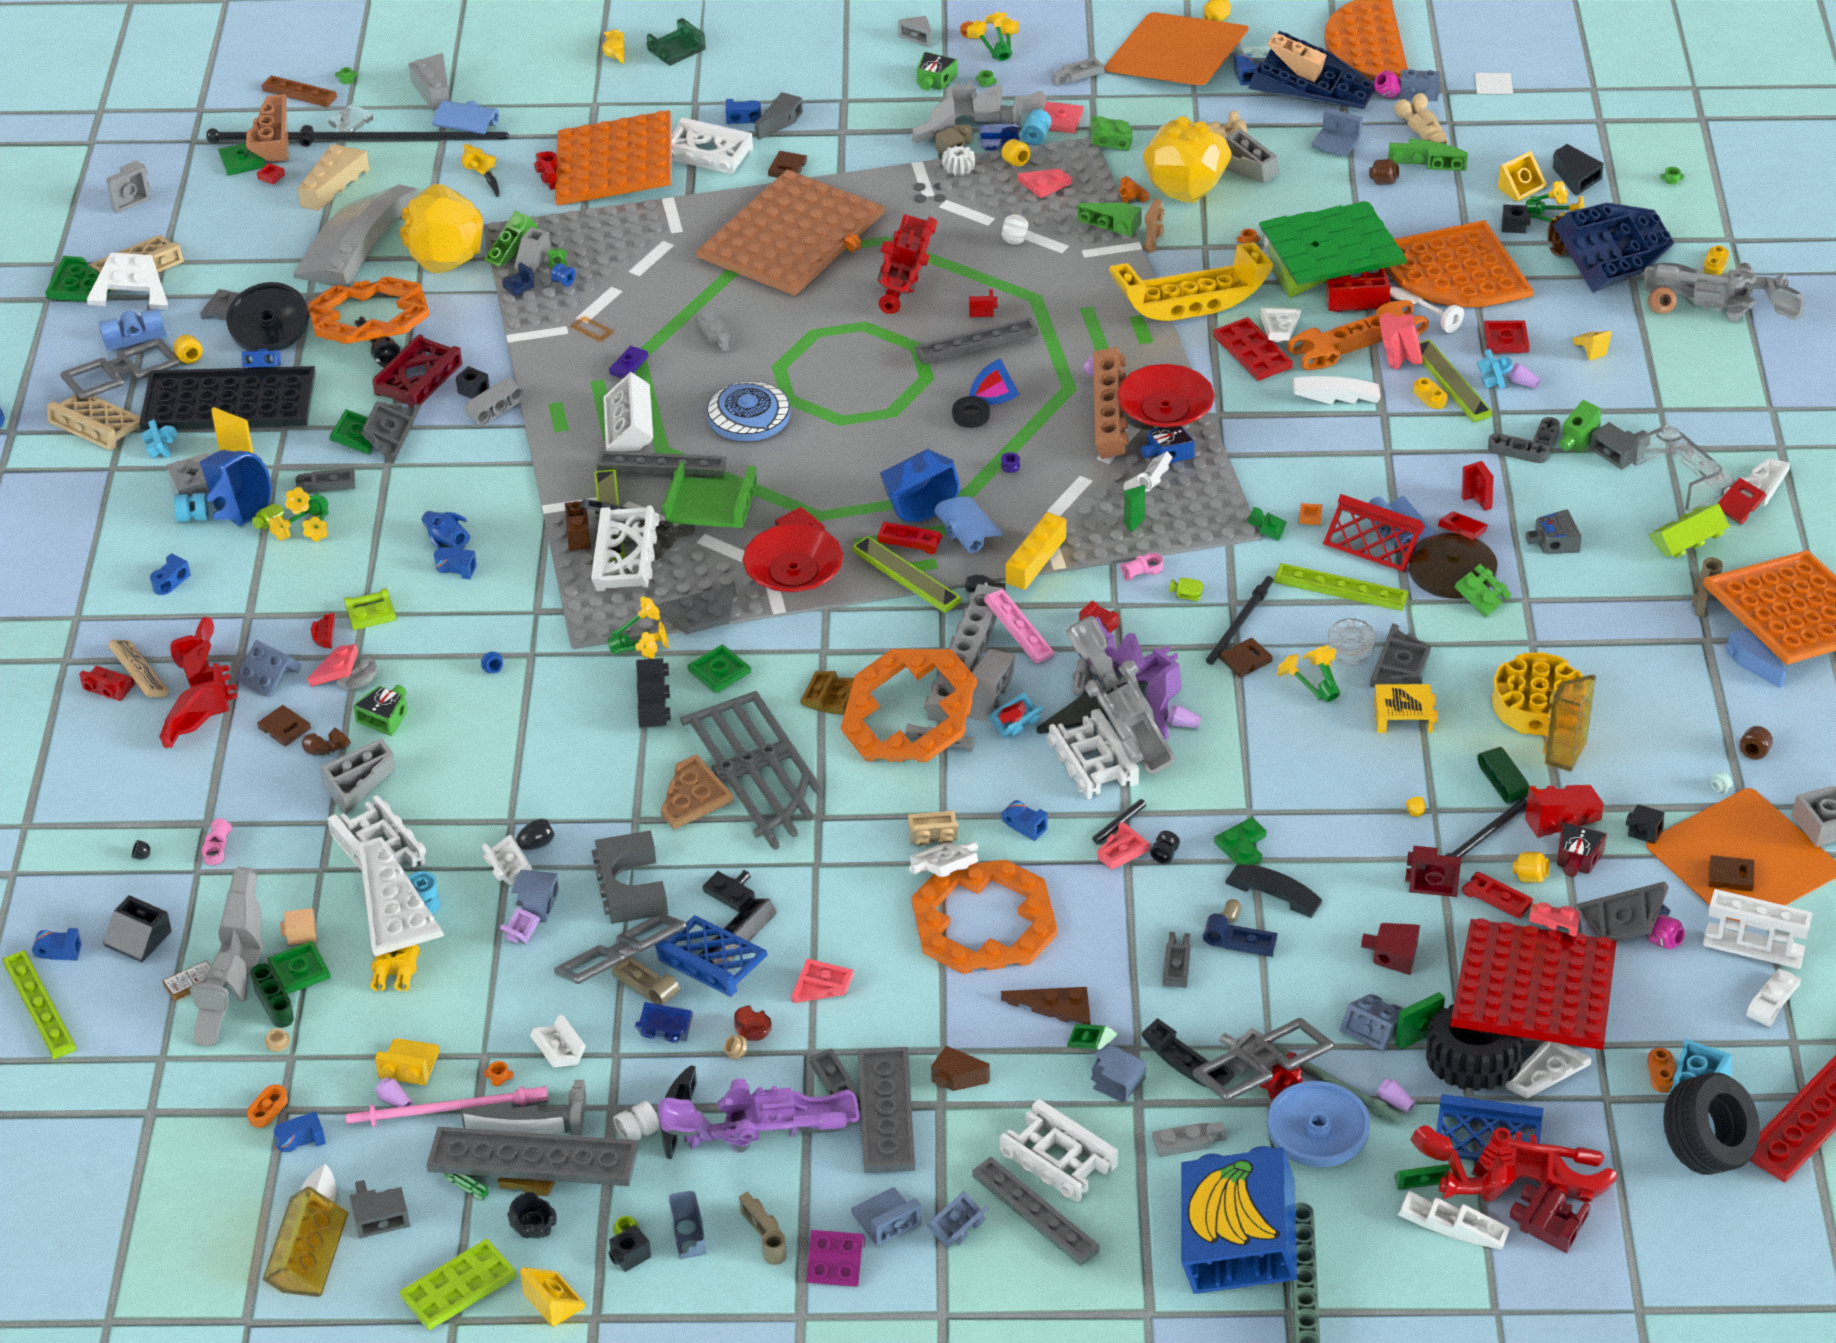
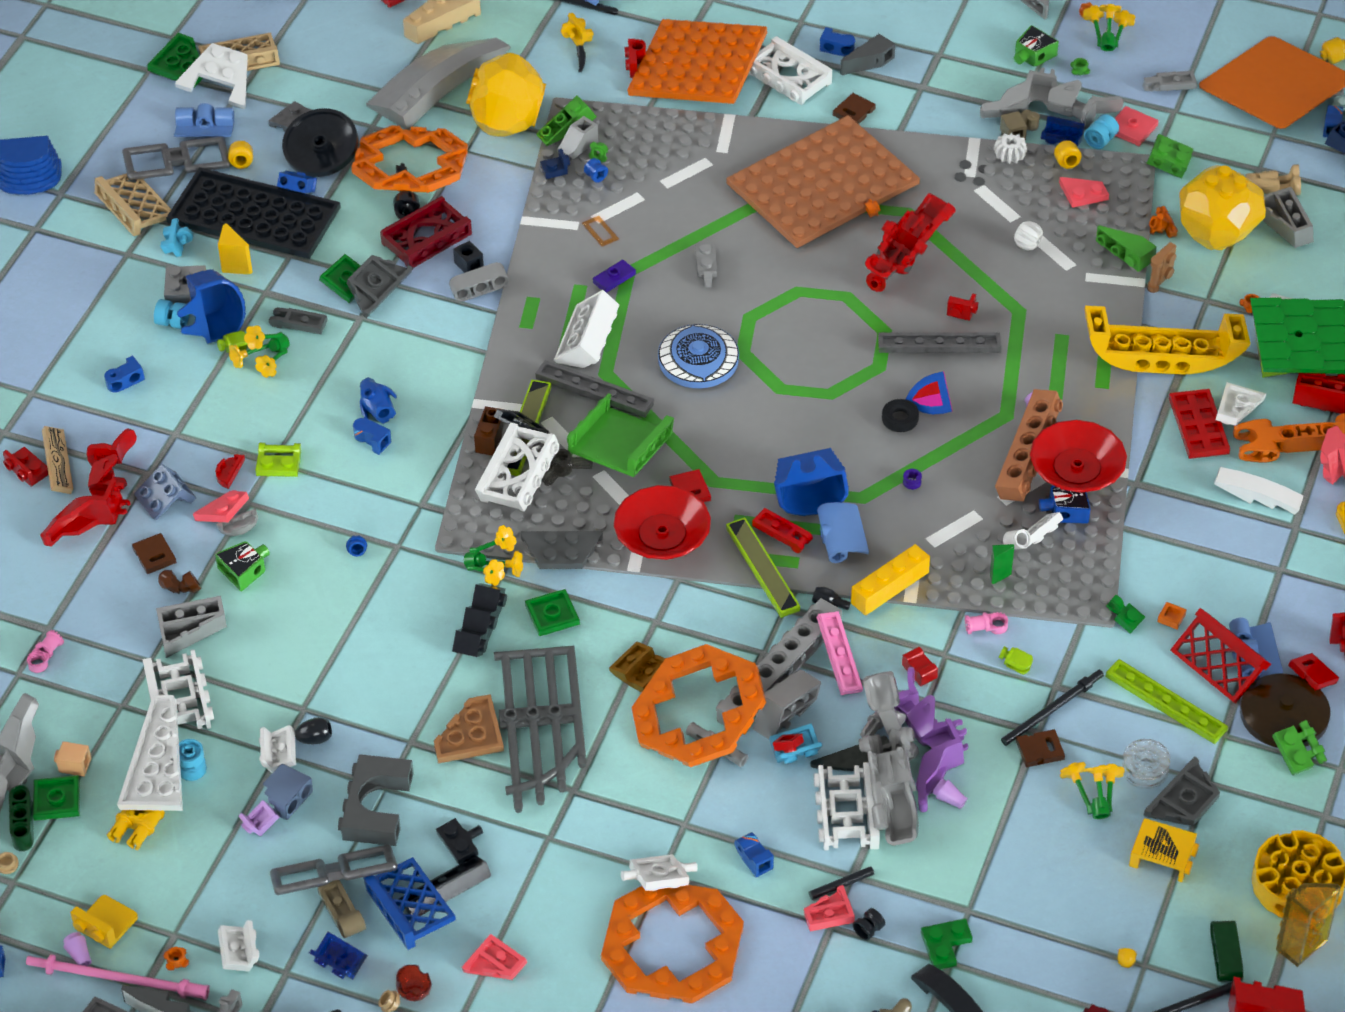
camera: 20 degrees right, 5 degrees up
tan bracket [908,811,958,846] -> none

